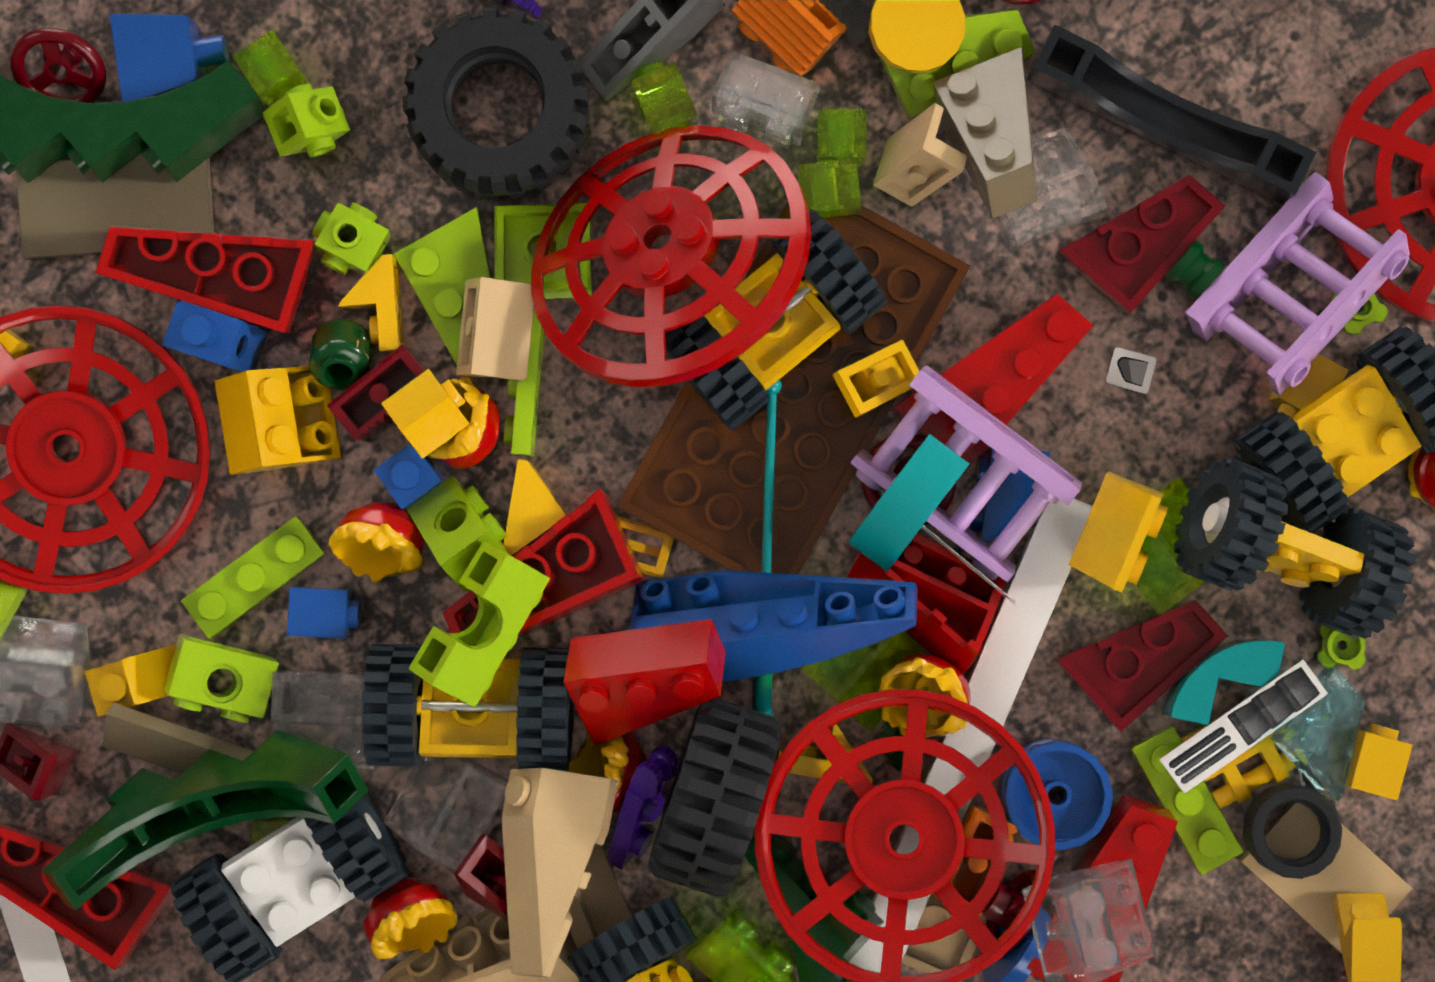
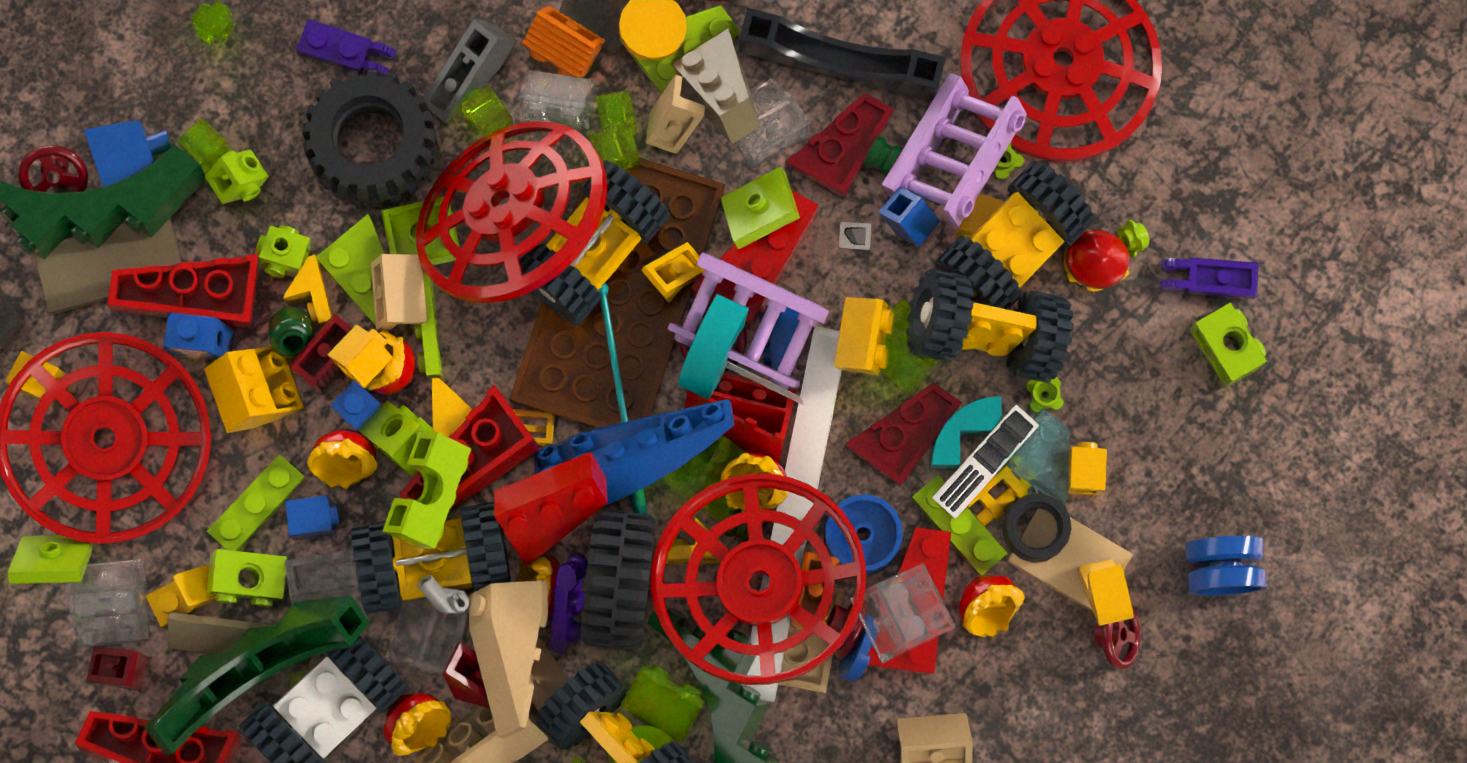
camera: 20 degrees left, 10 degrees down
none -> light grey arm [417,575,470,613]
none -> lime plate [720,166,800,249]
none -> blue brick [878,187,940,247]
none -> yellow hair [958,575,1025,638]

